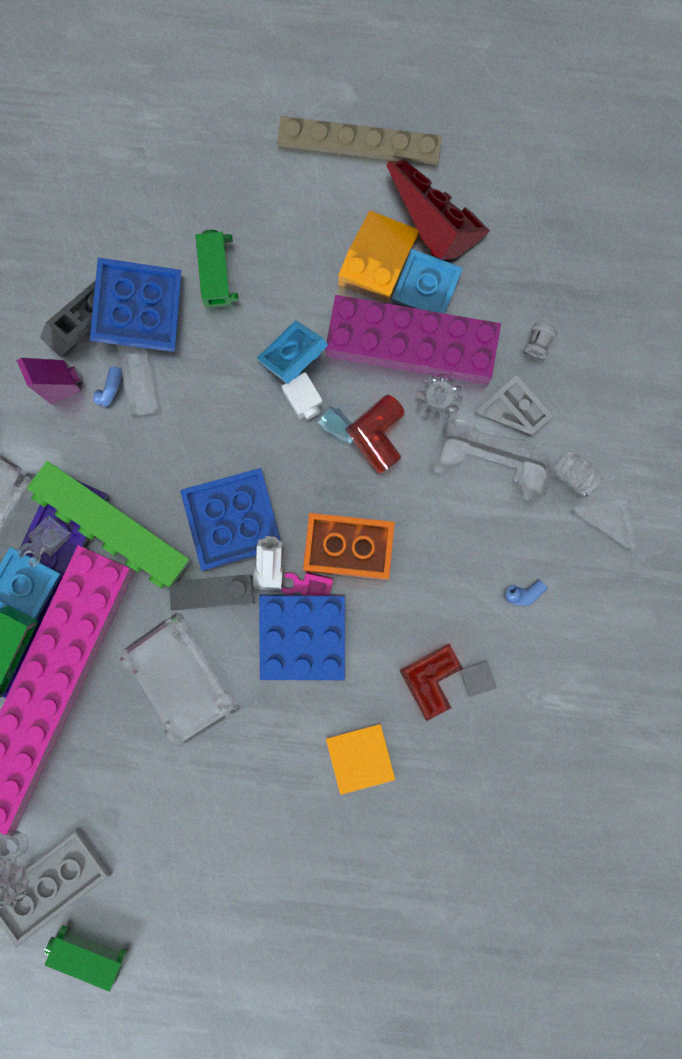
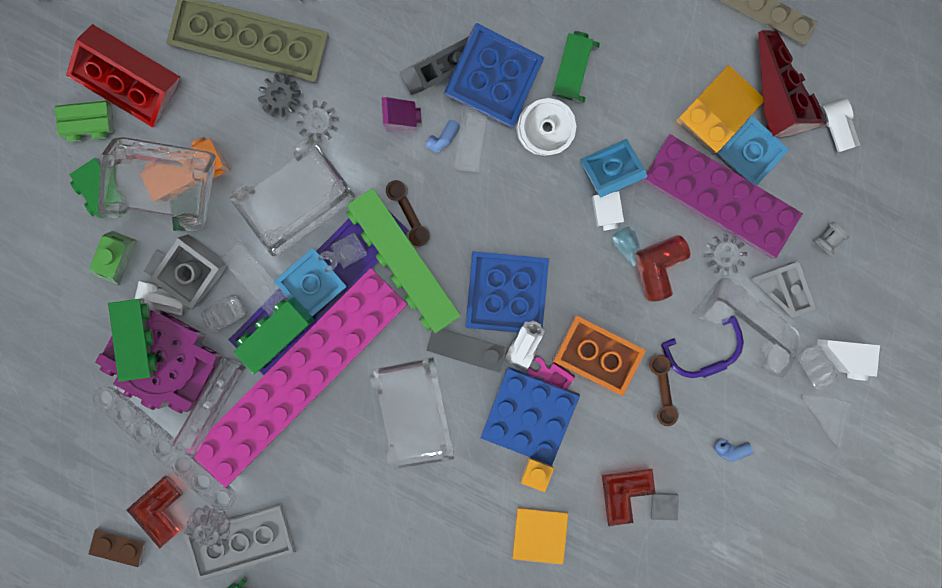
camera: 15 degrees right, 5 degrees up
none -> reddish brown bar [386,180,431,246]
none -> white wheel [516,98,577,156]
none -> light orange brick [520,457,554,492]
none -> reddish brown bar [650,355,679,426]
none -> dark purple piece [661,315,744,378]
none -> white slope [817,339,880,381]
none -> white piece [821,98,860,152]

